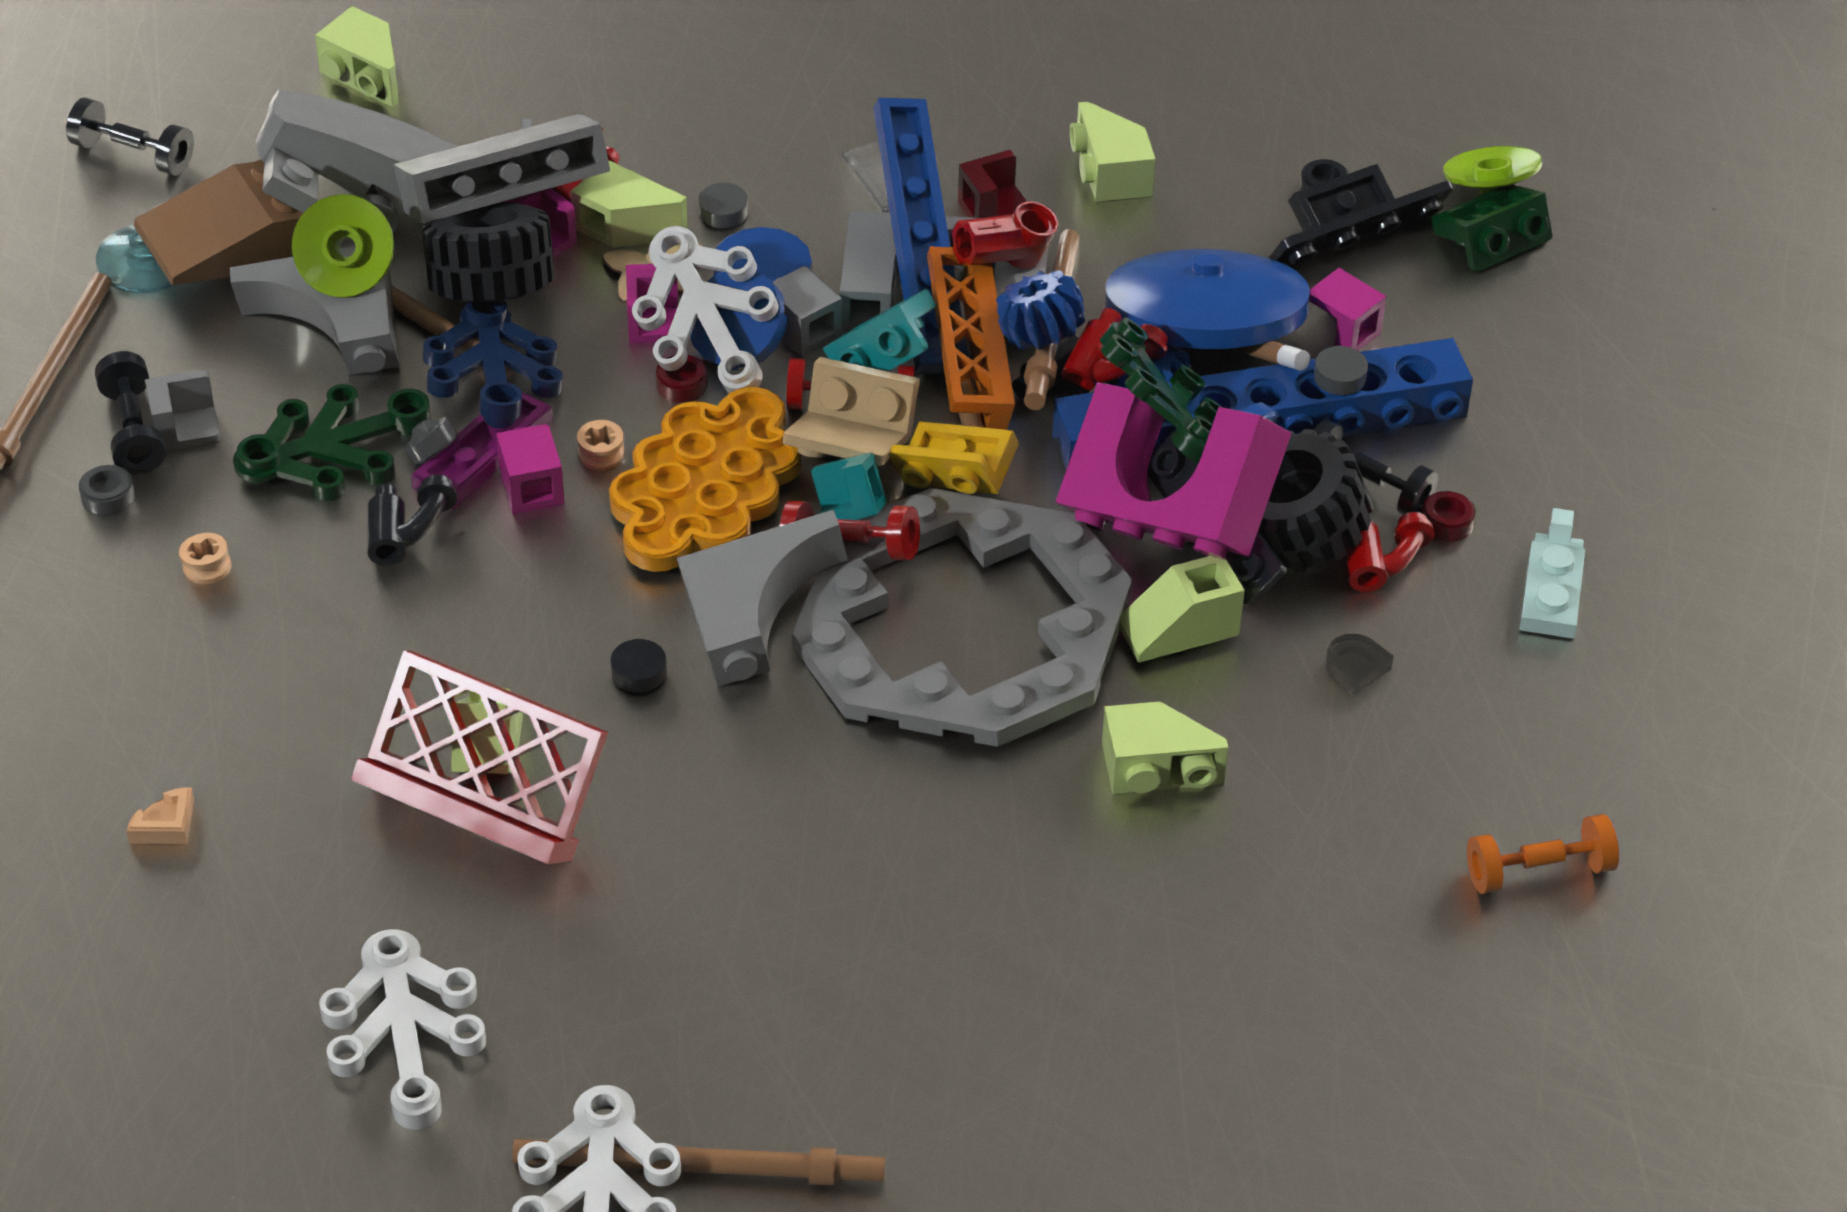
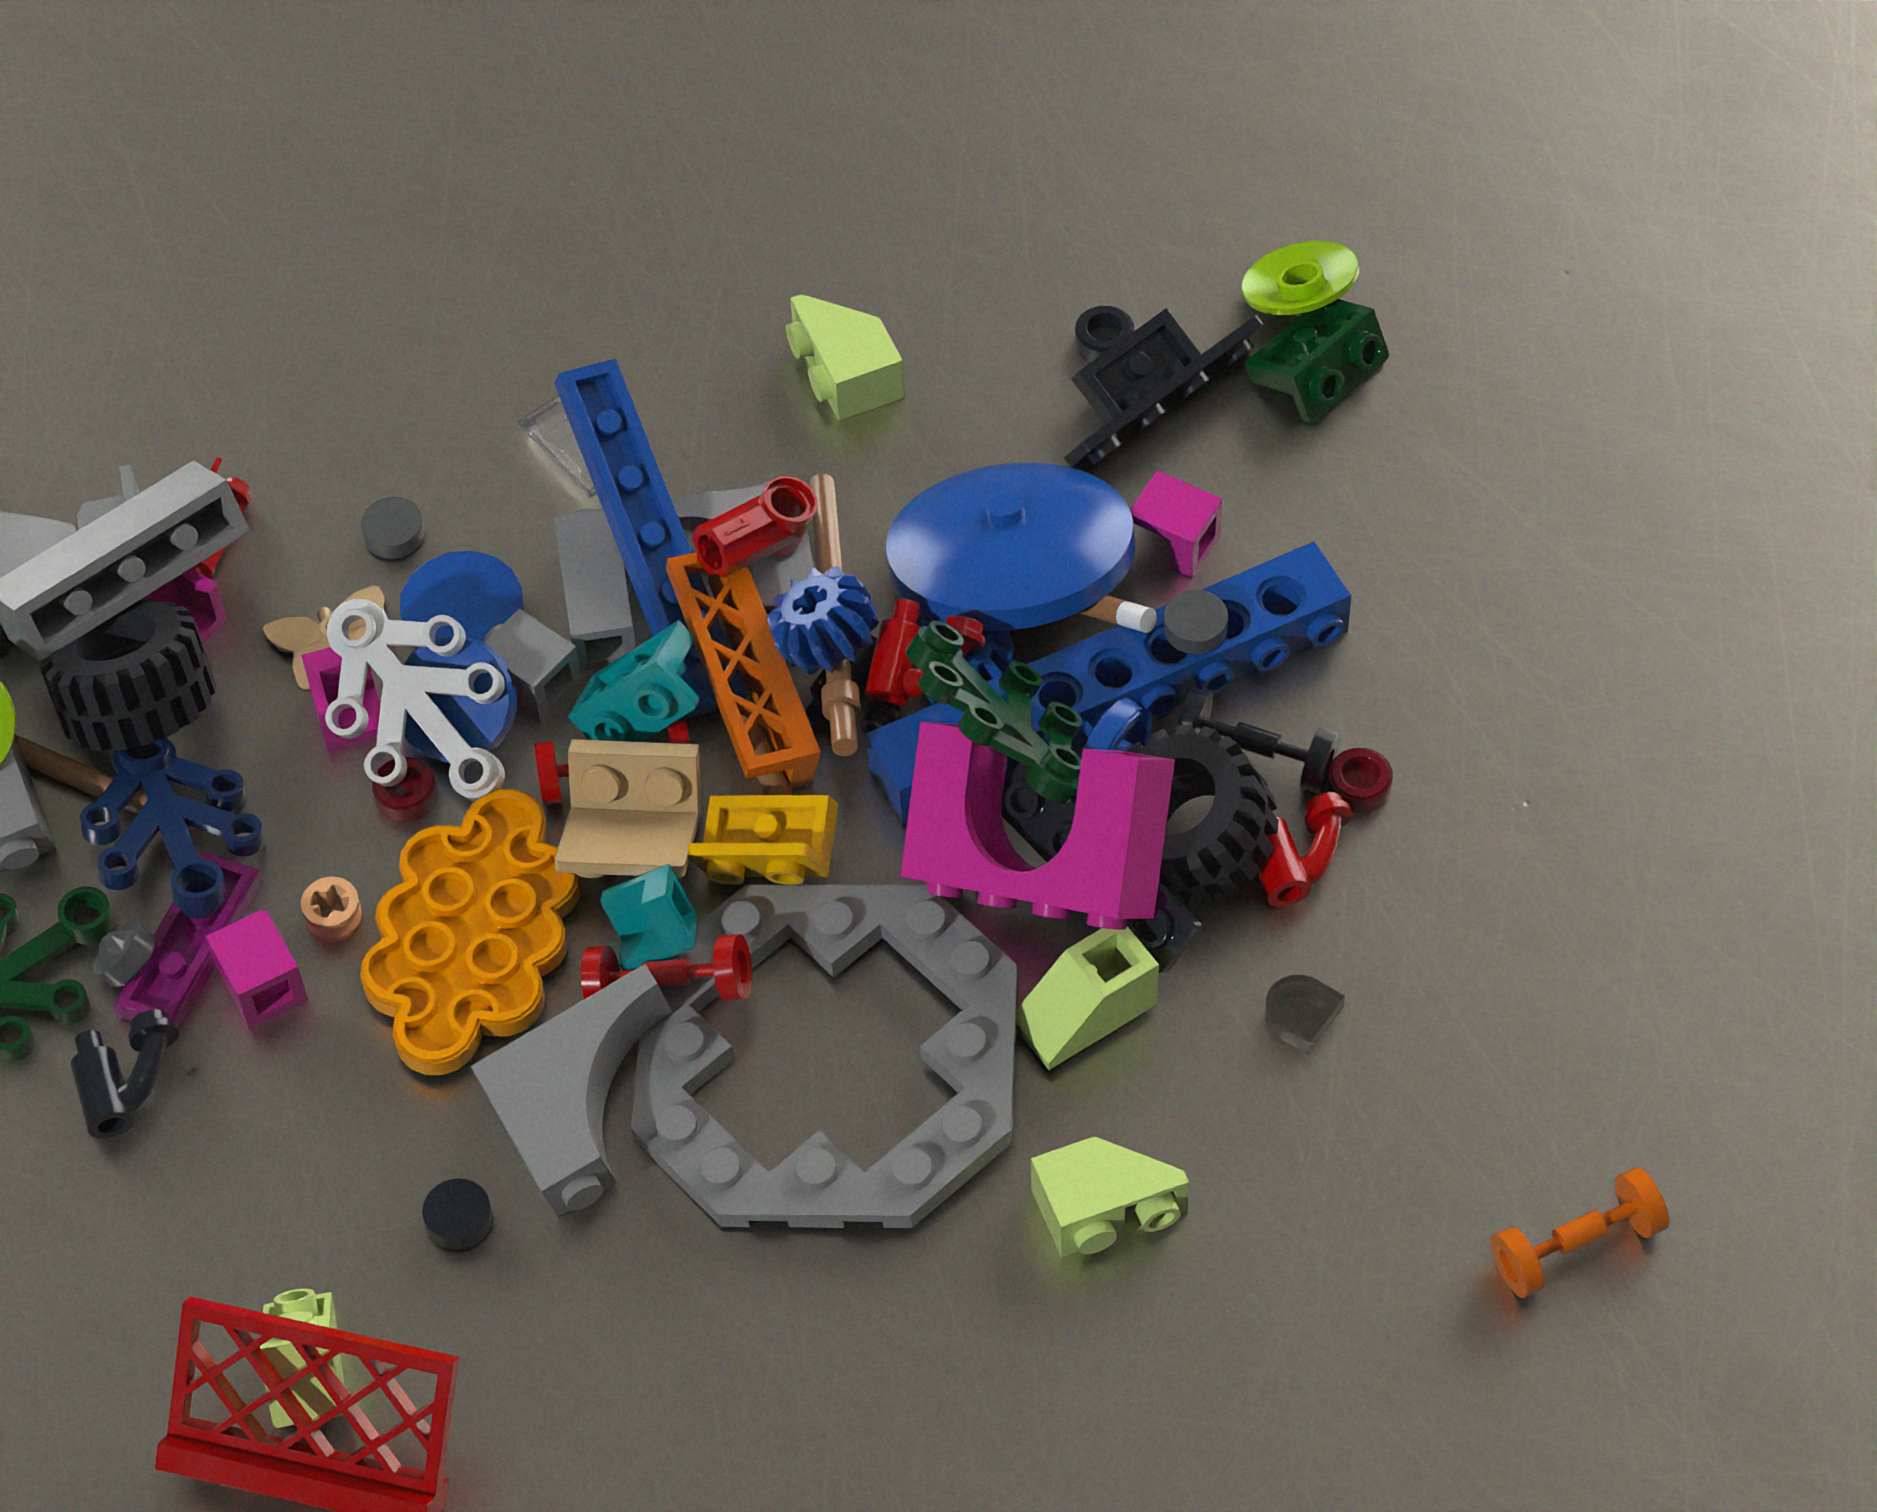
camera: 10 degrees left, 10 degrees up
yellowish green slope [571,160,688,248] -> none
dark red panel [958,150,1027,218] -> none
light aqua hinge [1519,508,1585,639] -> none

